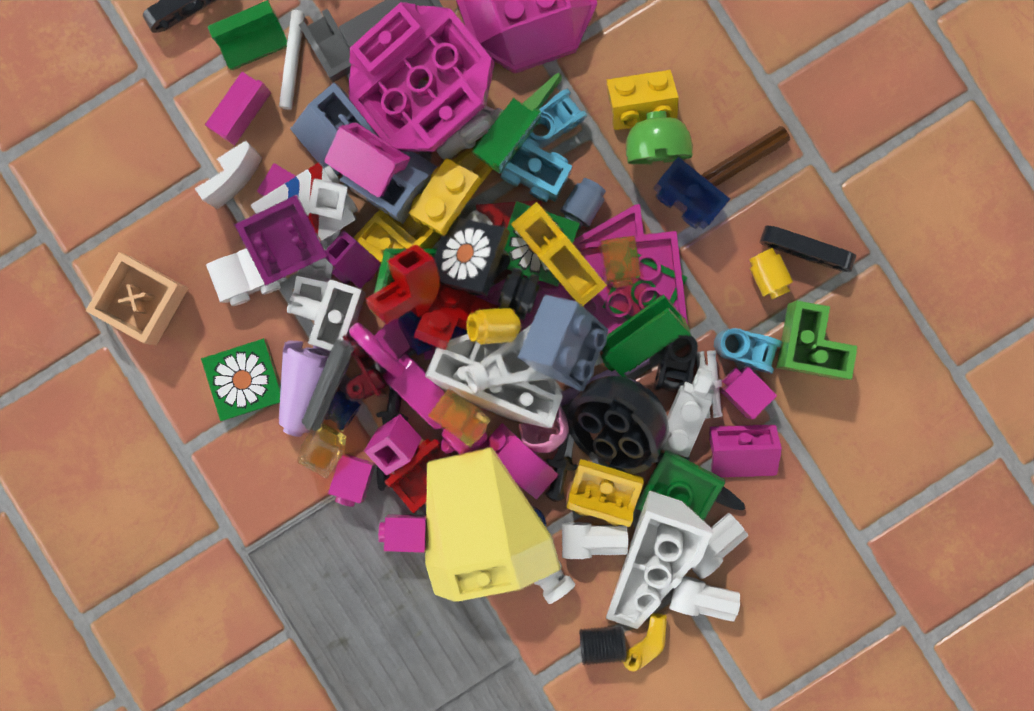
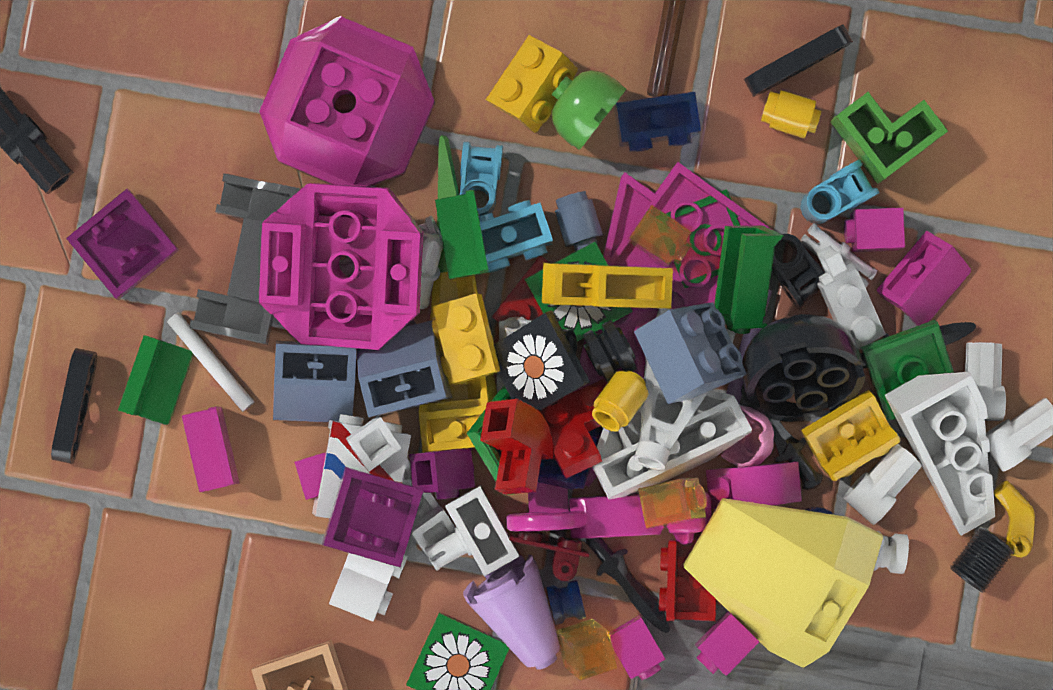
camera: 45 degrees left, 0 degrees up
white slope [195,141,262,209] -> none
dark grey axle [302,339,354,431] -> none
dark pink panel [325,122,410,197] -> none
dark pink brick [364,414,422,475] -> none

